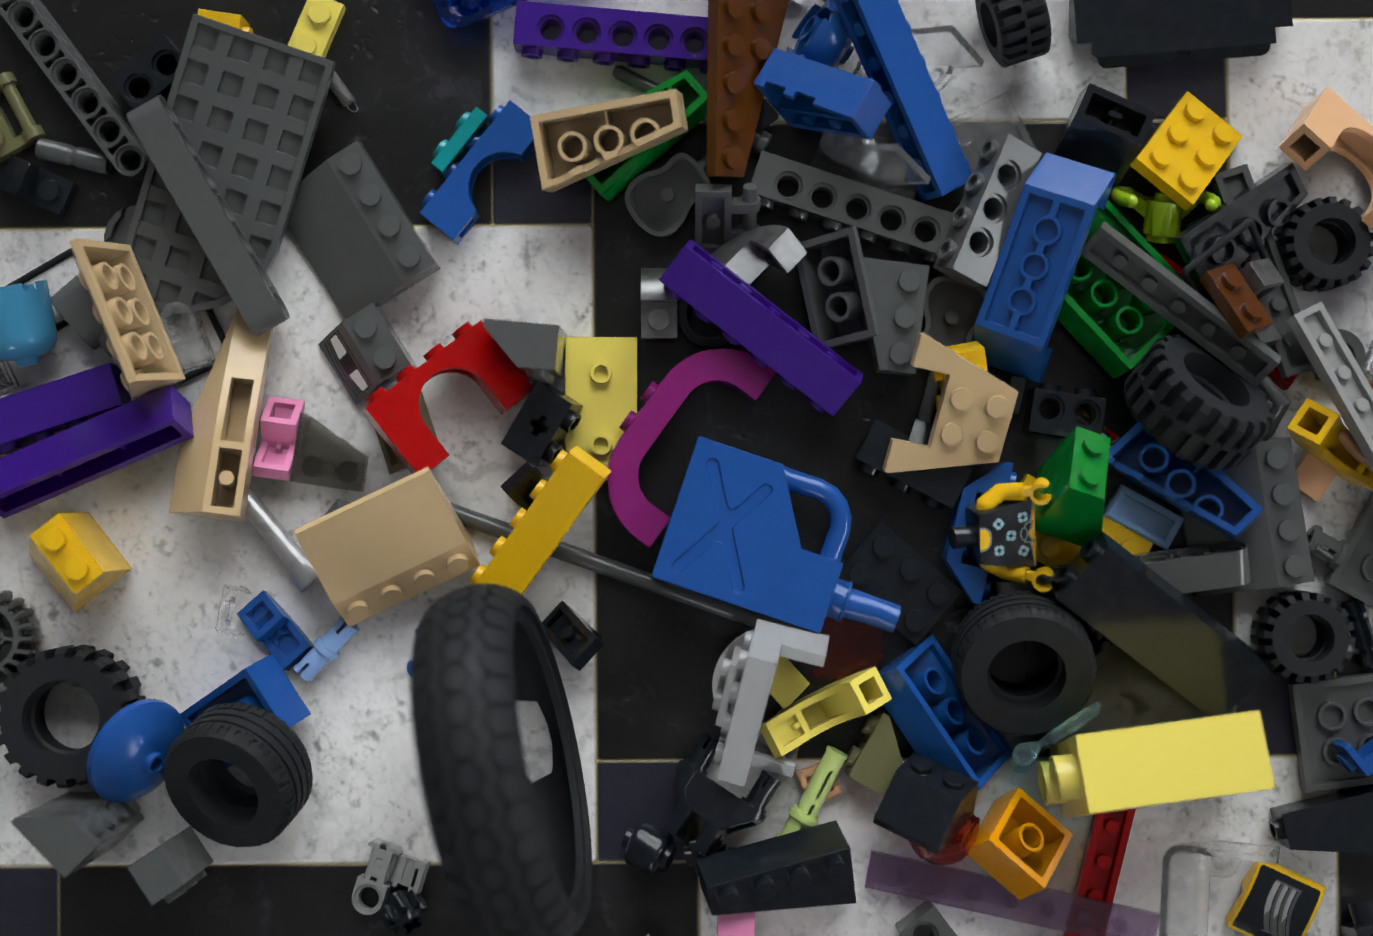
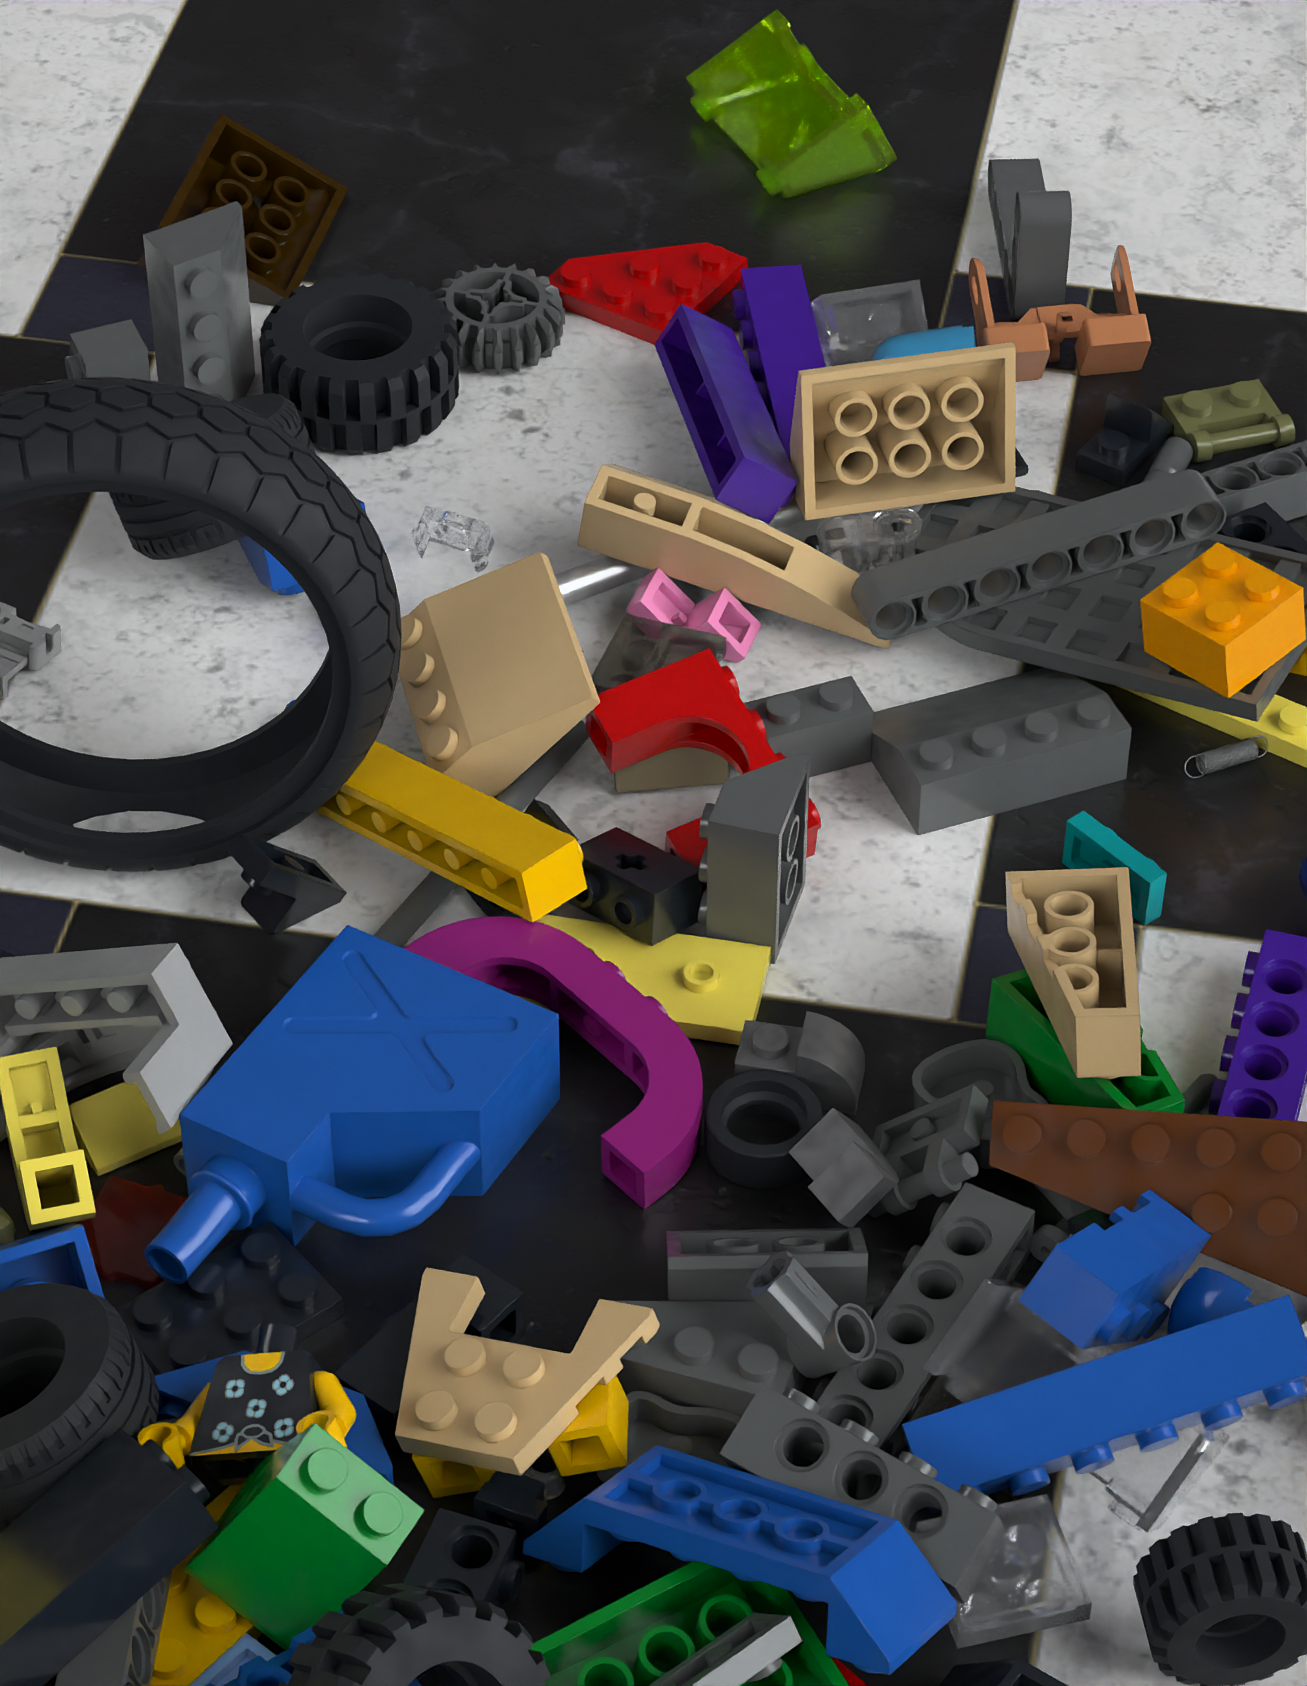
camera: 100 degrees right, 45 degrees down
yellow slope [29,512,132,613] -> none
blue dish [86,699,185,803] -> none
blue slope [237,590,314,671] -> none
blue arch [420,100,535,245] -> none
dark purple brick [659,239,864,416] -> none
none -> dark grey piece [745,1250,877,1379]
none -> light orange brick [1140,542,1306,699]

